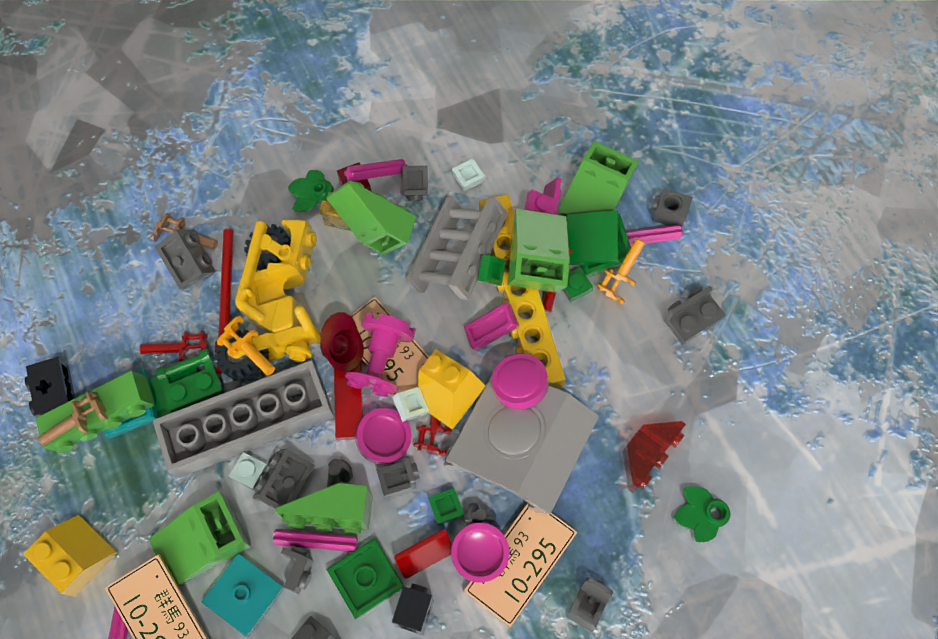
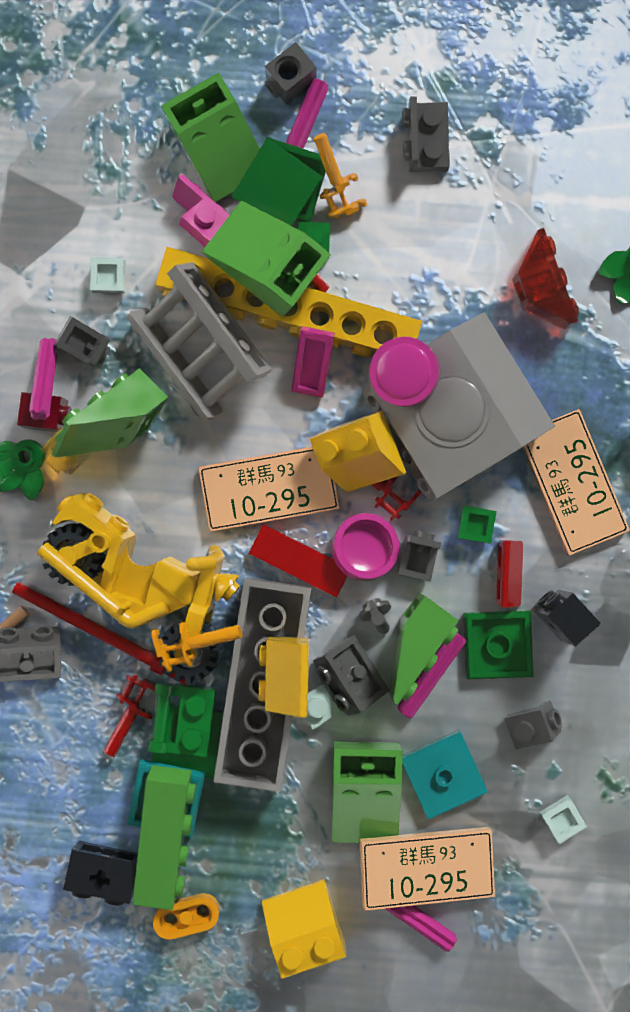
camera: 55 degrees left, 20 degrees up
medium nougat piece [38,391,108,446] -> none
dark grey bracket [281,546,313,595] -> none
dark red piece [320,312,364,372] -> none
dark pink piece [345,313,416,397] -> none
light aqua plate [392,387,429,422] -> none
dark pink piece [451,523,509,583] -> none
dark grey plate [464,503,496,525] -> none
green plate [478,255,506,286] -> none
none -> light orange plate [153,893,220,940]
none -> yellow slope [259,637,309,717]

